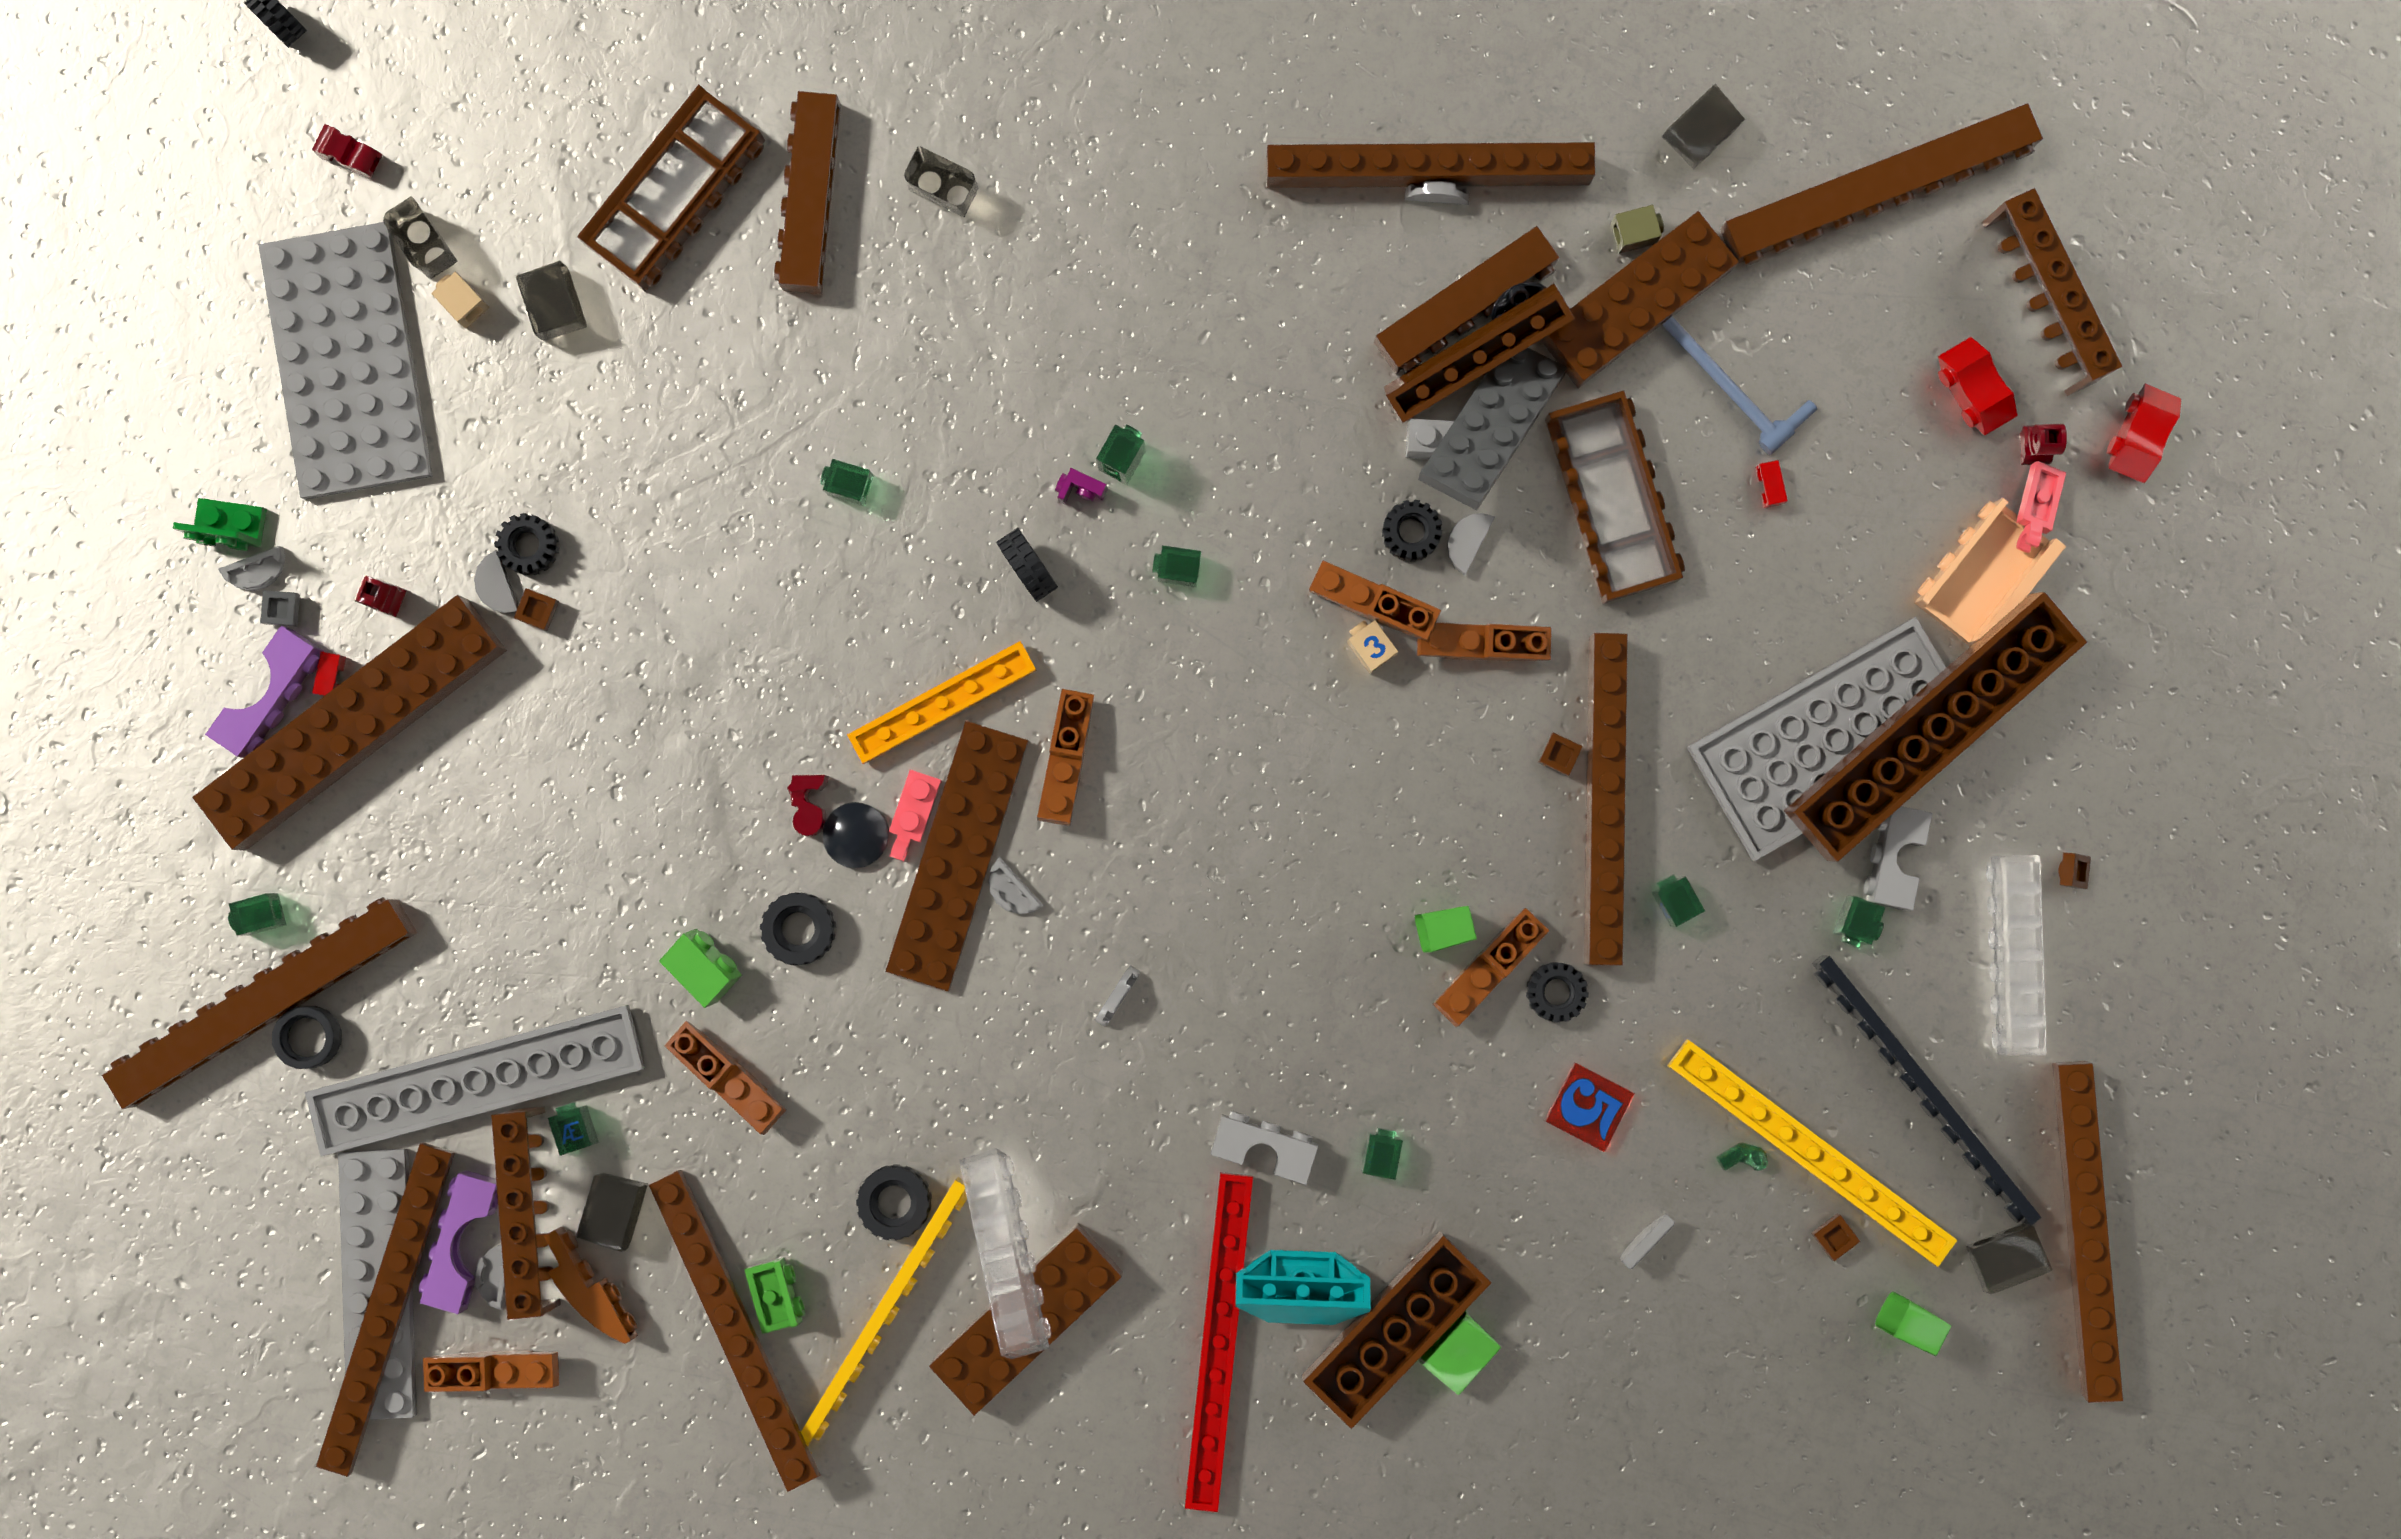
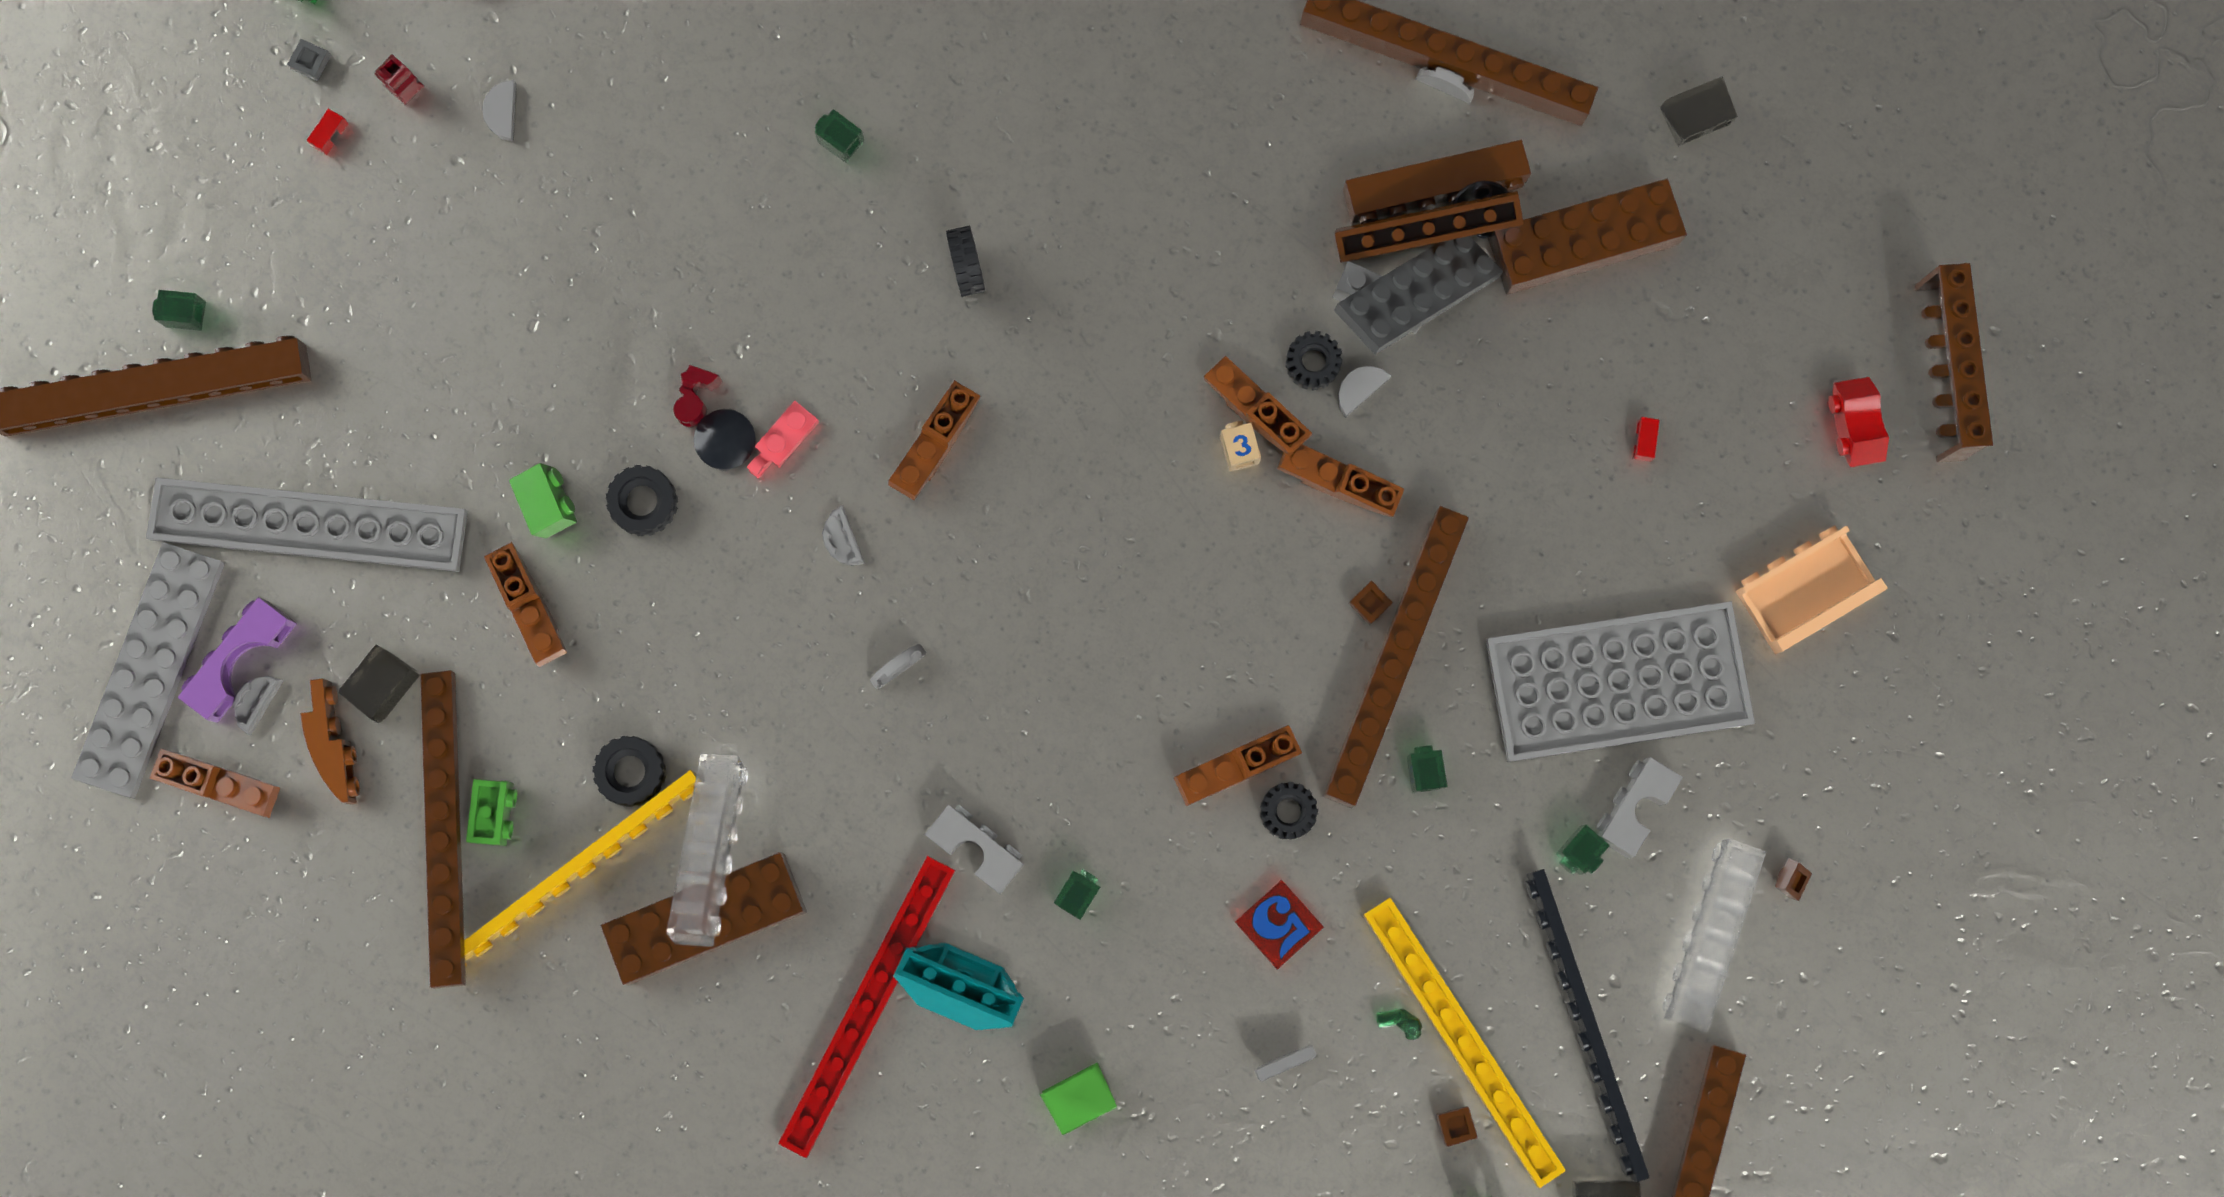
camera: 15 degrees right, 5 degrees down
reddish brown brick [192,595,507,851] -> none
medium lavender arch [205,626,324,758] -> none
light grey tile [218,546,285,591] -> none
black tyre [272,1006,342,1069] -> none
reddish brown plate [316,1143,455,1477] -> none
reddish brown window [491,1106,561,1320] -> none
black tyre [494,513,560,575] -> none
reddish brown plate [514,588,559,631] -> none
clear green brick [548,1102,599,1156] -> none
light orange plate [847,641,1037,764] -> none
reddish brown plate [885,721,1029,991] -> none
magenta bracket [1055,468,1108,504] -> none
clear green brick [1096,424,1146,485] -> none
clear green brick [1152,545,1201,588] -> none
reddish brown brick [1302,1231,1491,1429] -> none
bright green piece [1415,906,1477,953] -> none
clear window [1545,390,1685,604] -> none
olive brick [1611,205,1664,254] -> none
sand blue bar [1663,316,1817,455] -> none
reddish brown brick [1720,103,2043,266] -> none
reddish brown brick [1784,592,2087,862] -> none
coral plate [2016,461,2066,553] -> none
dark red leg [2020,424,2067,465] -> none
red brick [2106,383,2181,484] -> none

